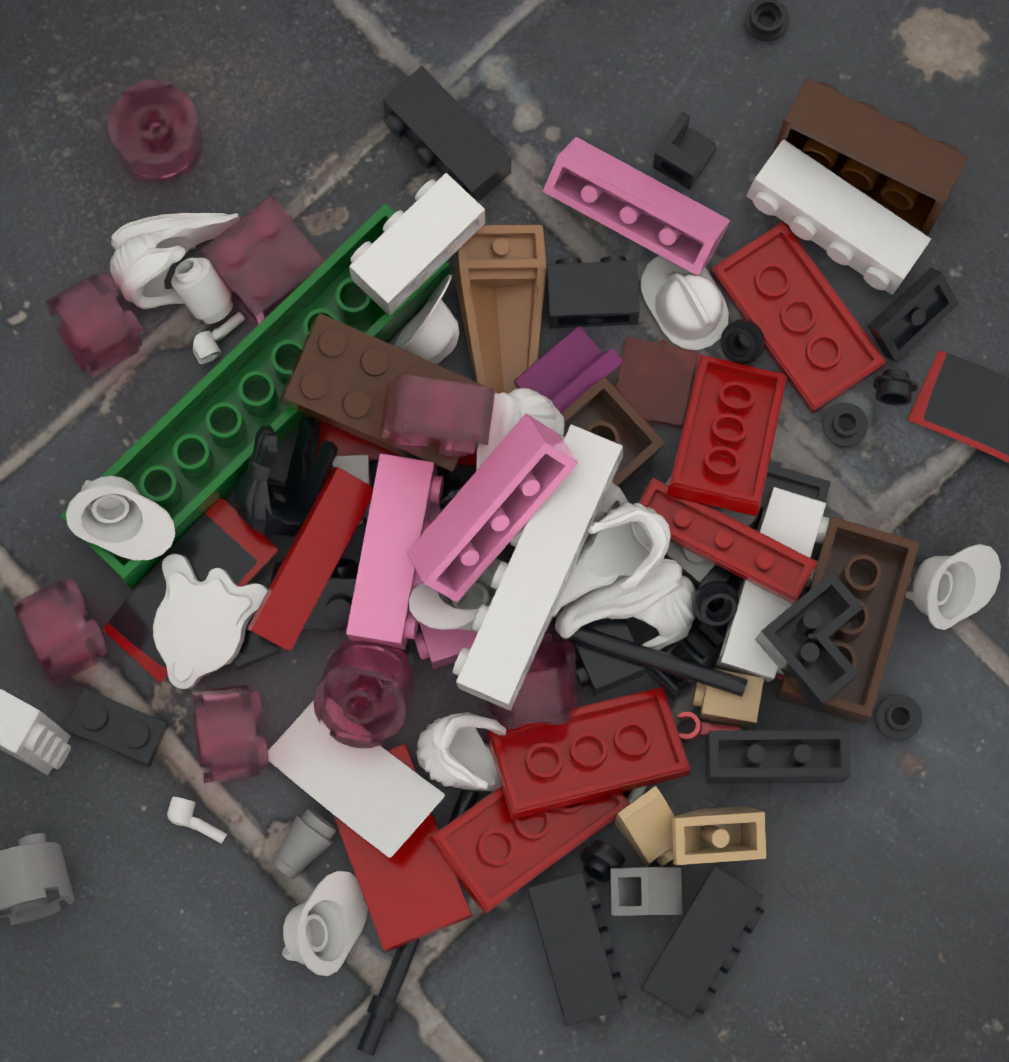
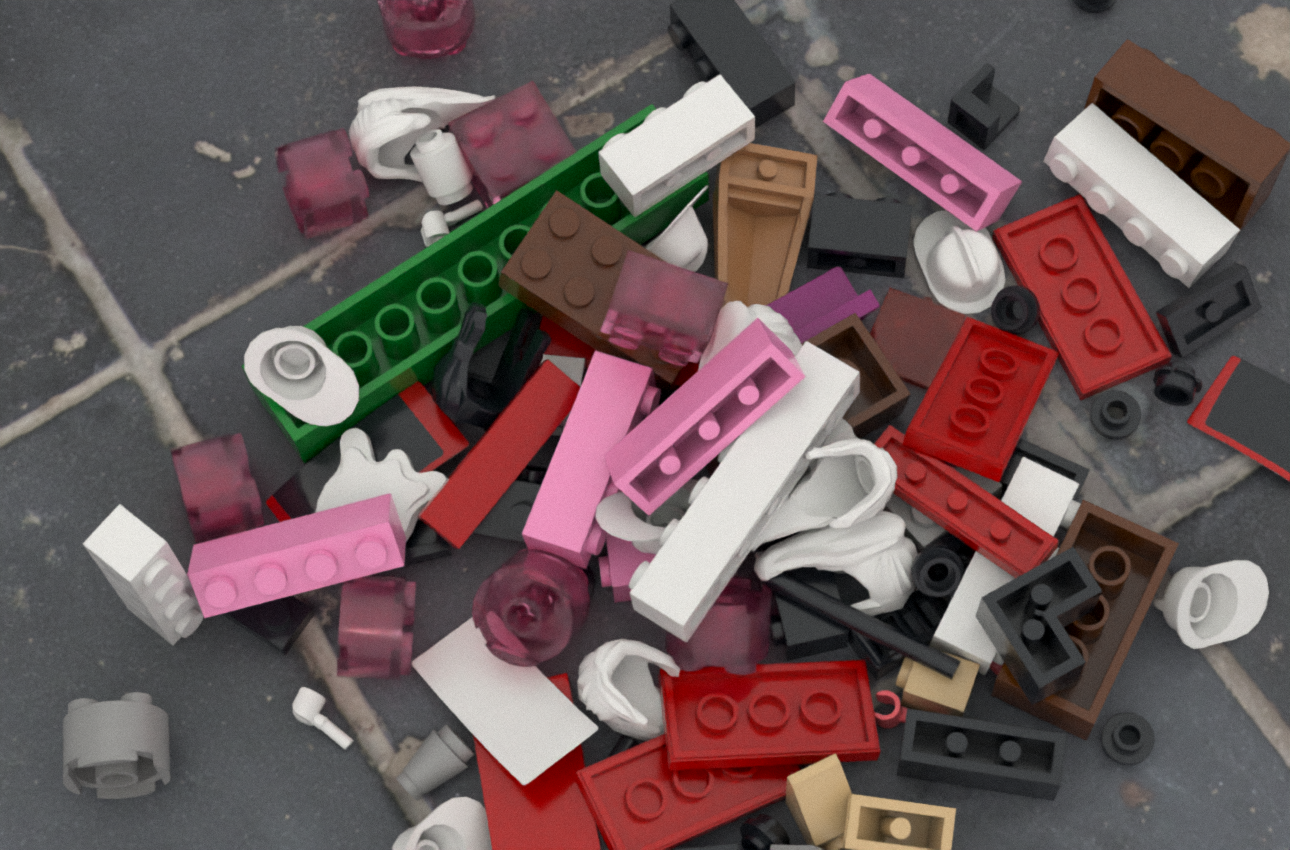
camera: 15 degrees right, 10 degrees down
none -> bright pink brick [187,493,406,618]

